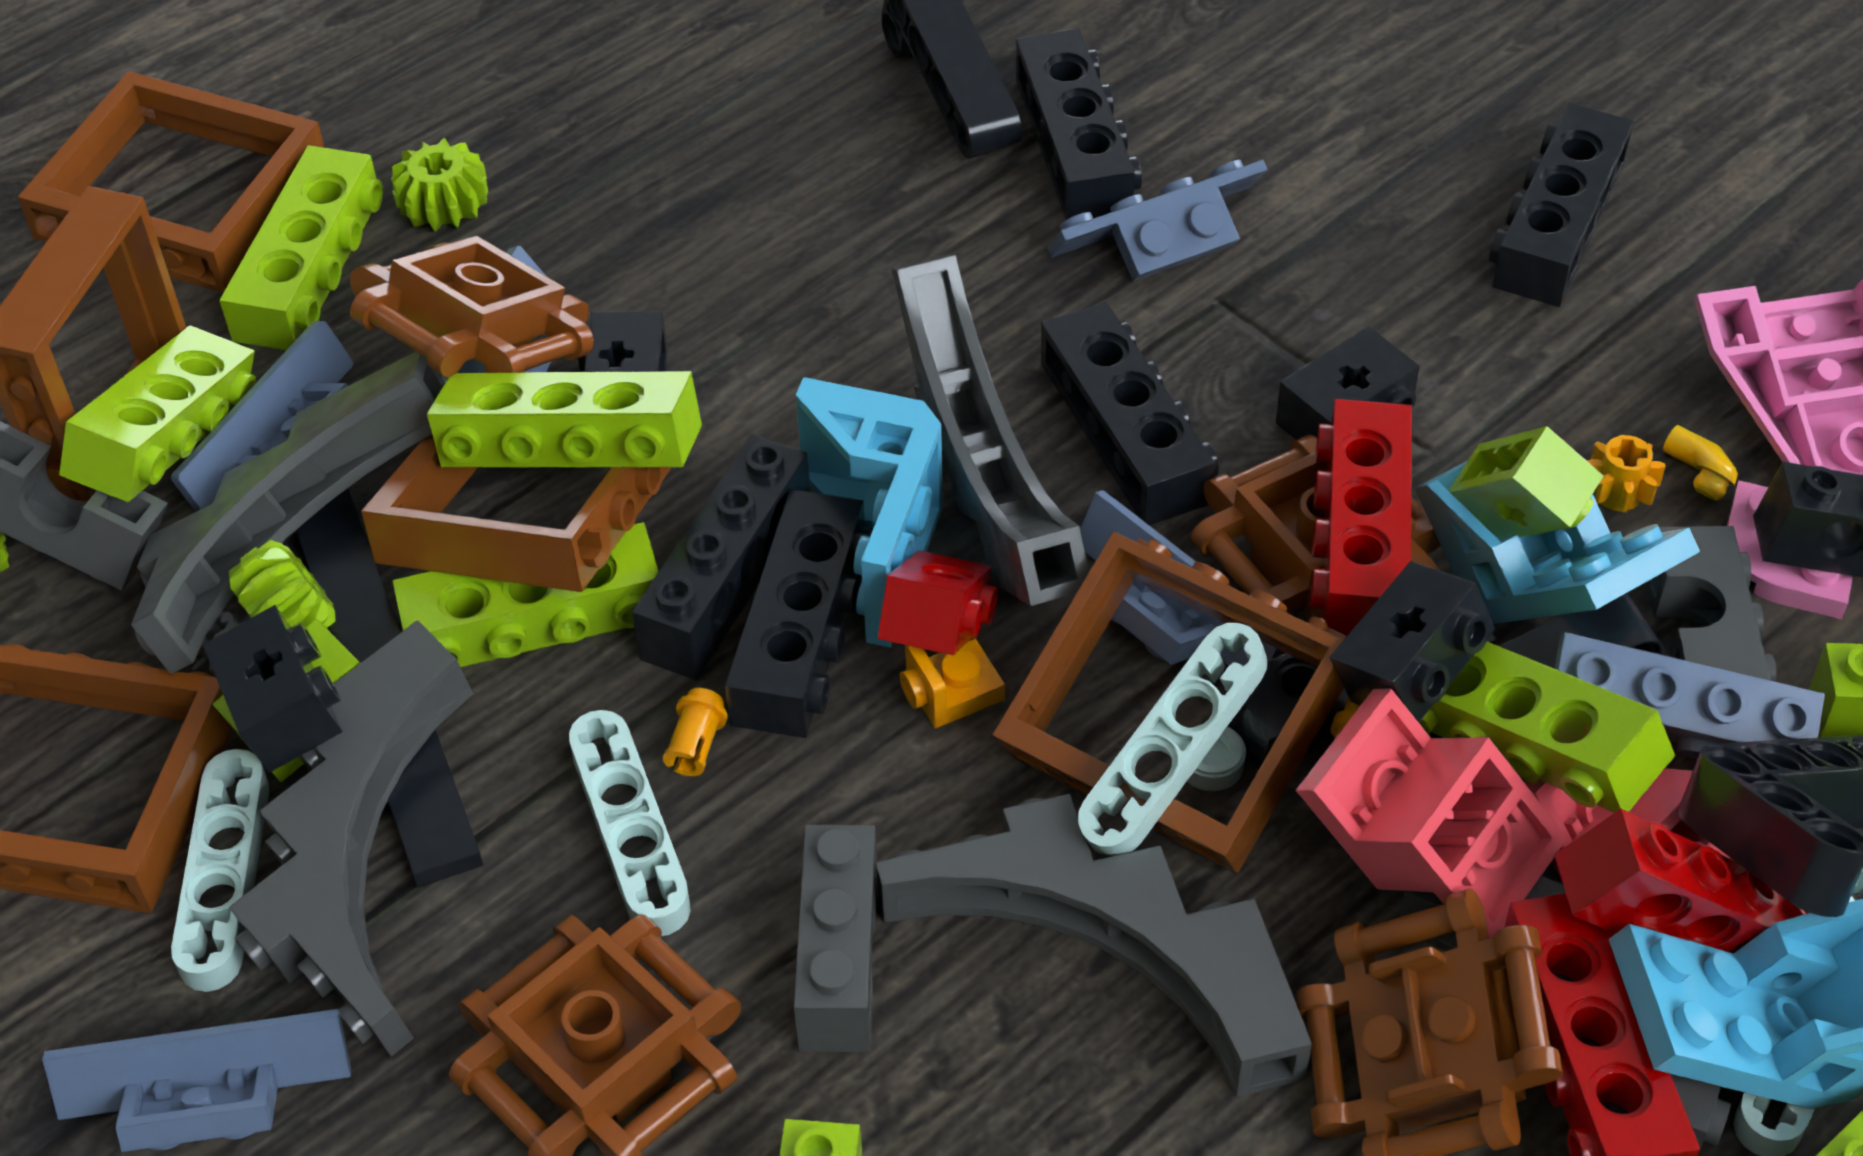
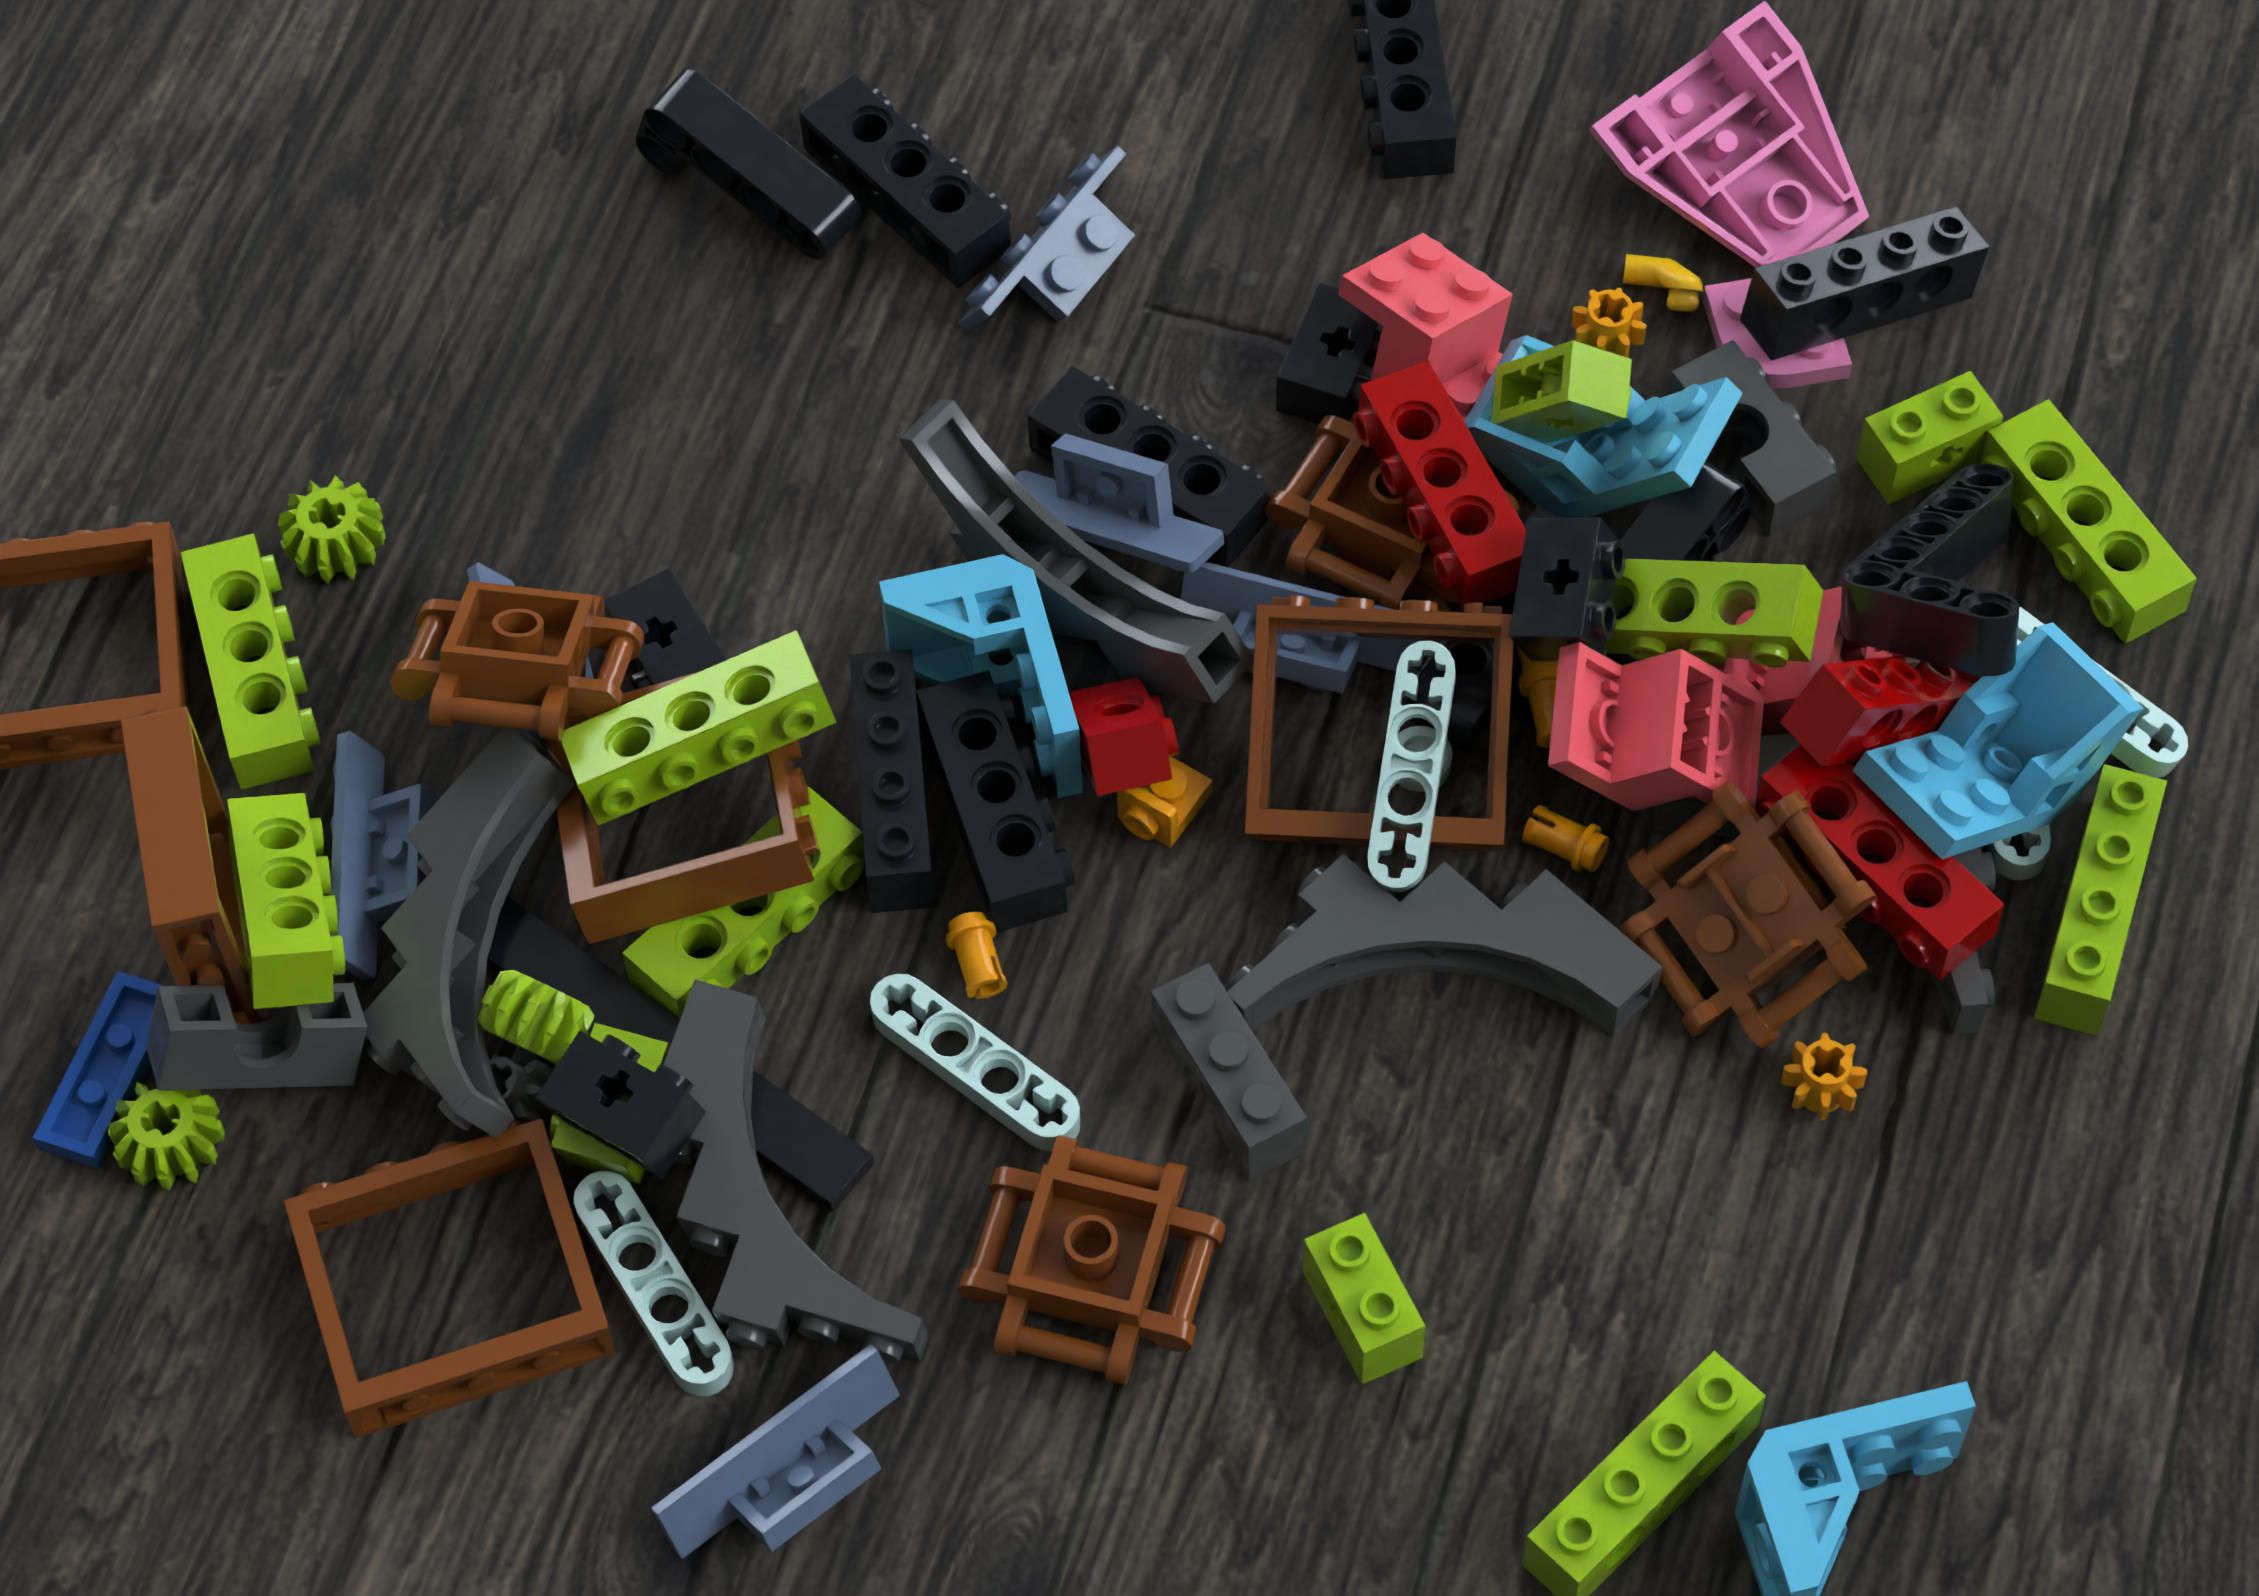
camera: 30 degrees left, 10 degrees up
sand blue bracket [1554,632,1825,758] -> none
none -> sand blue bracket [1014,433,1224,573]
none -> coral bracket [1338,233,1513,421]
none -> light orange pin [1522,805,1609,873]

